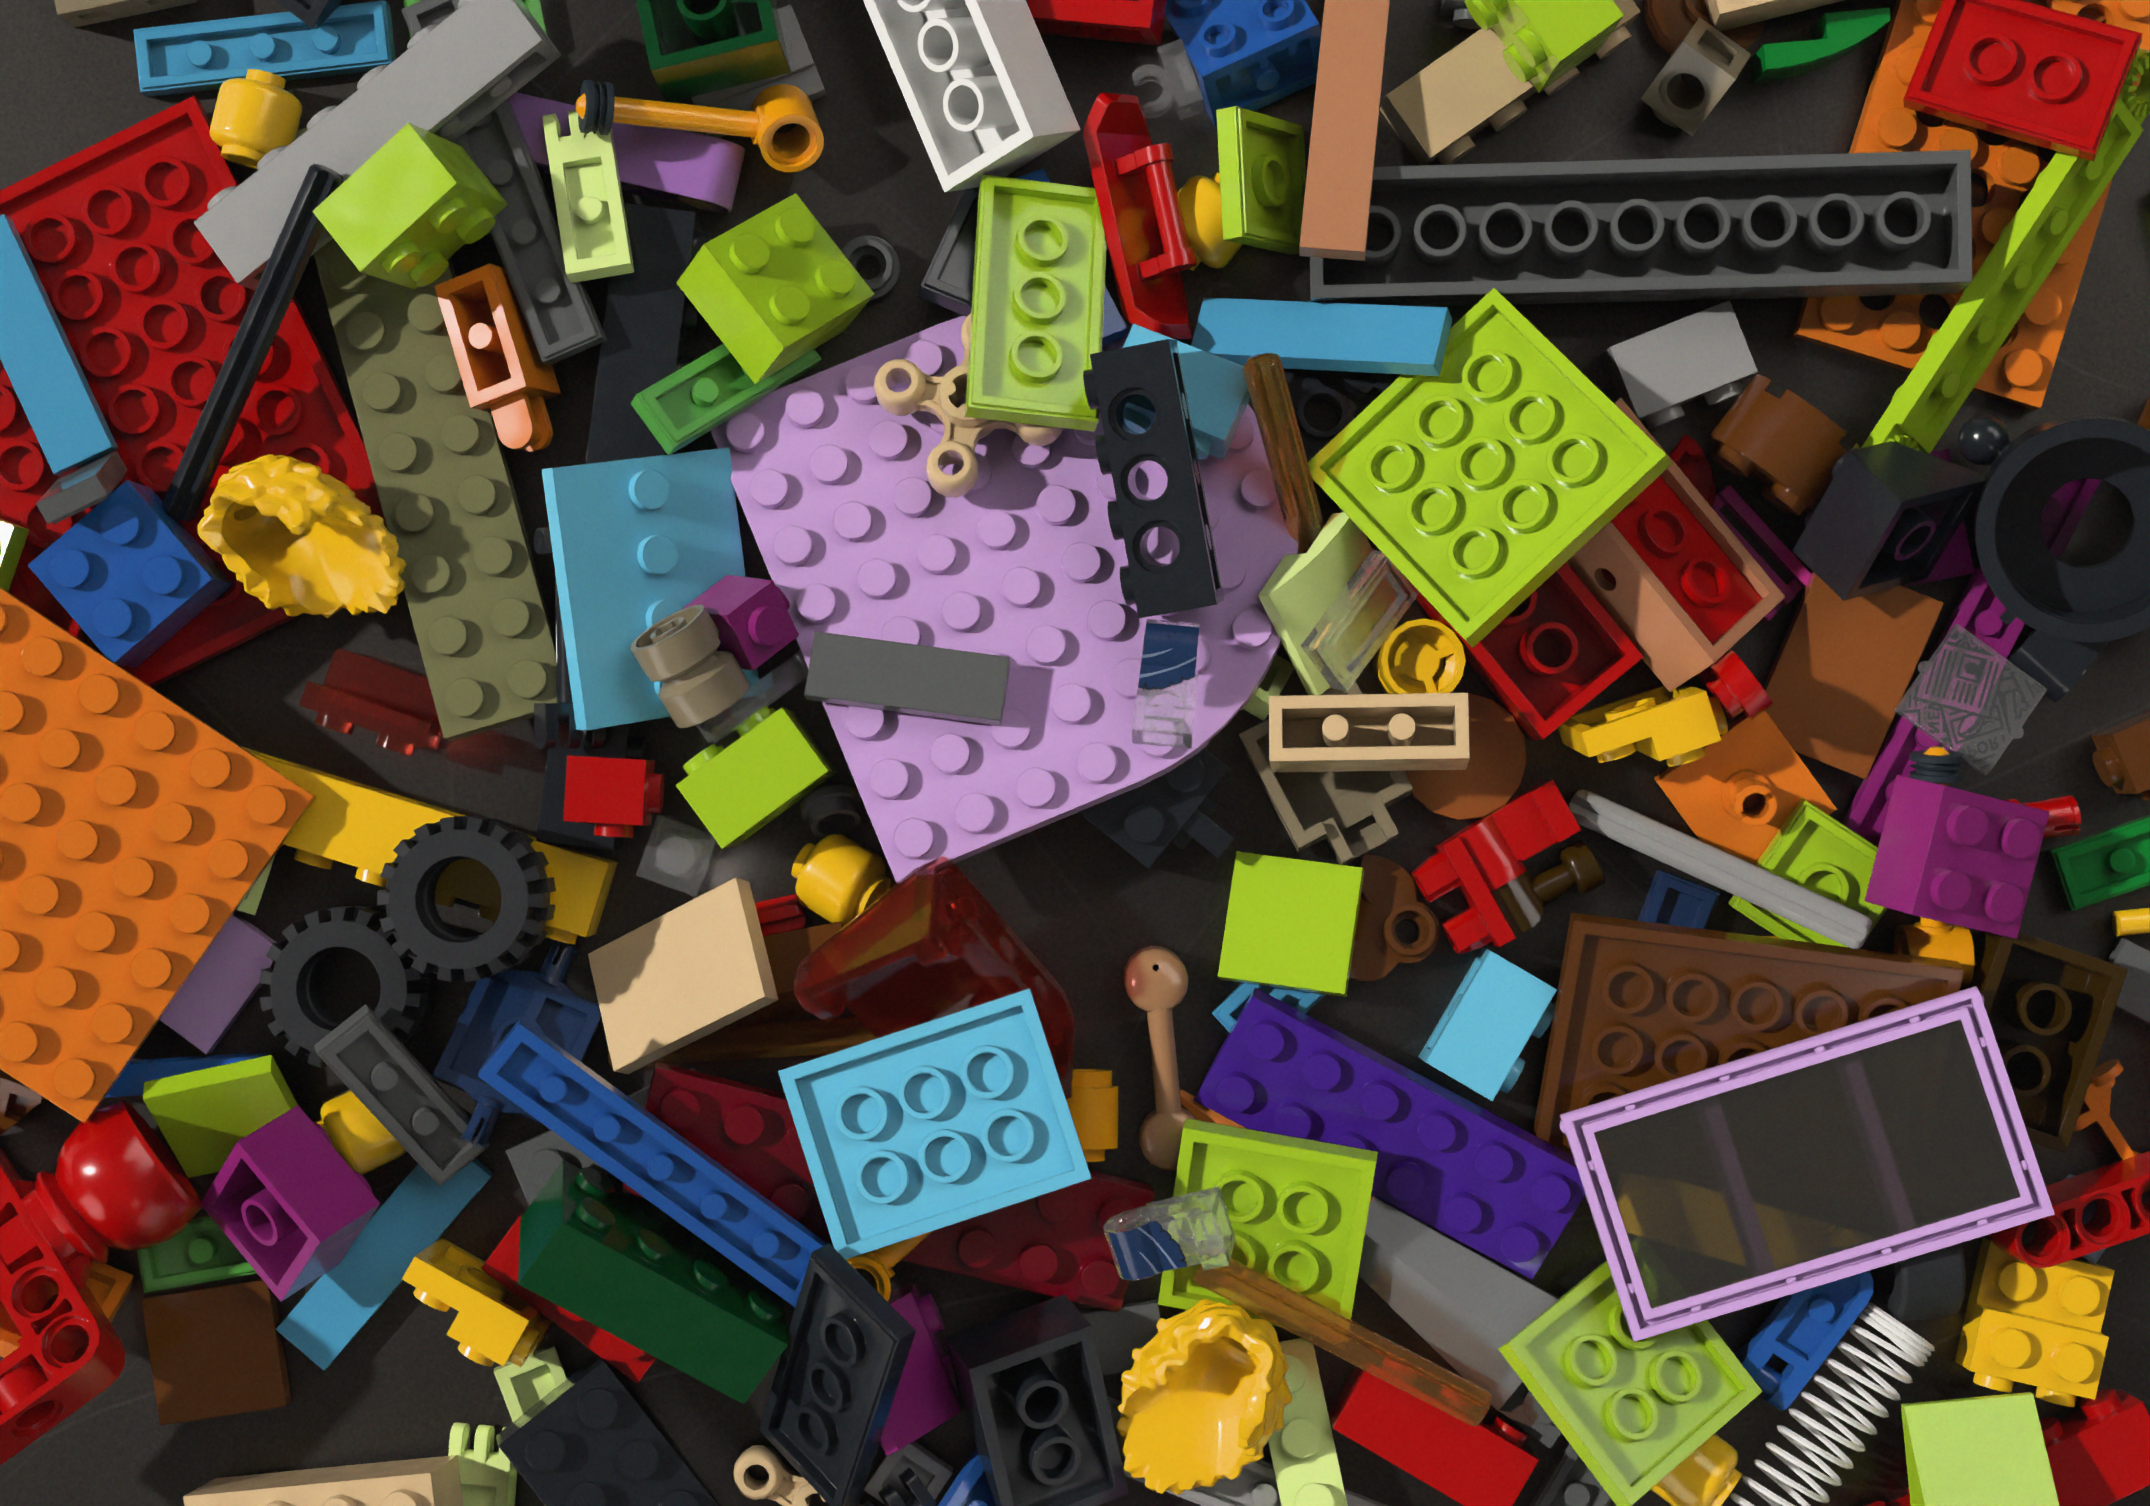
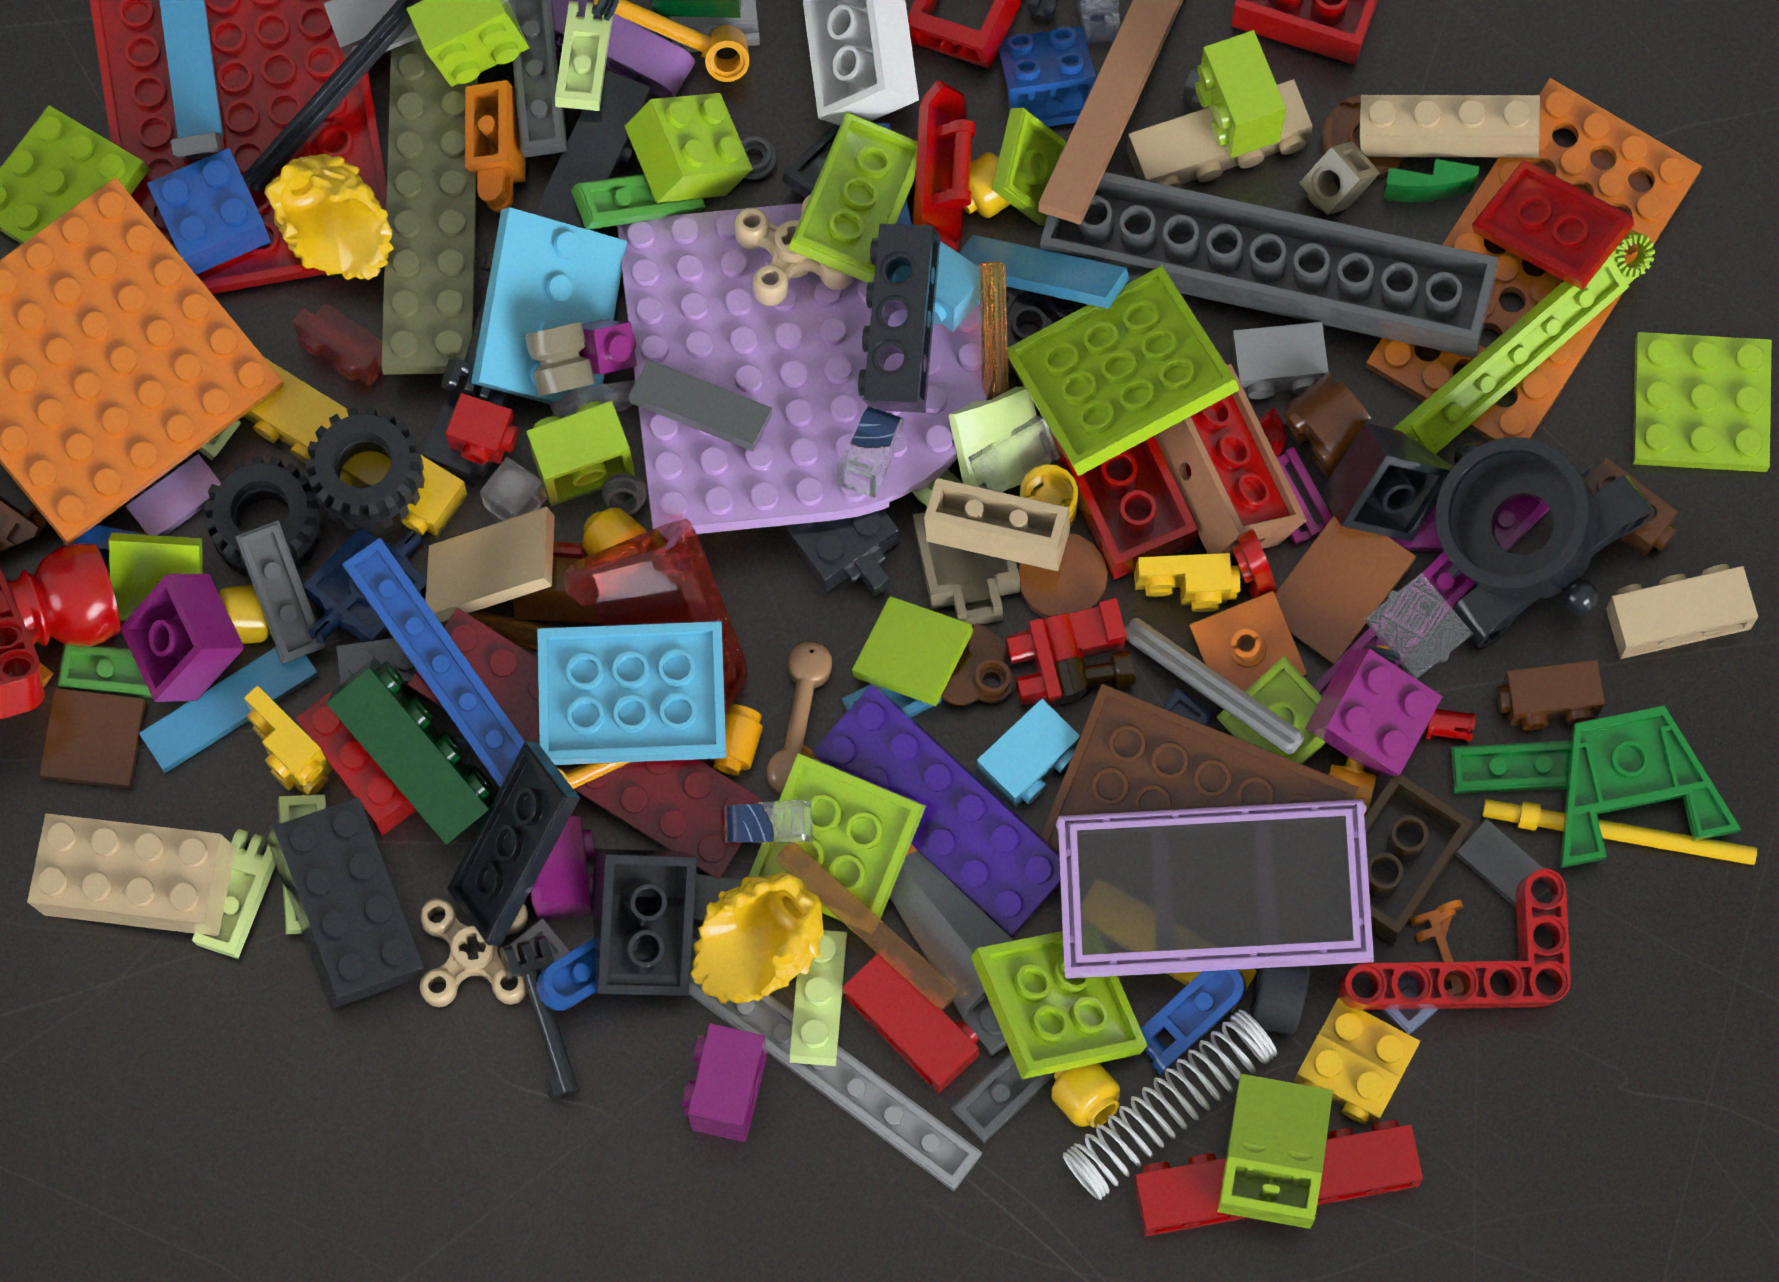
camera: 15 degrees right, 15 degrees down
clear tile [1131,39,1204,121] -> none

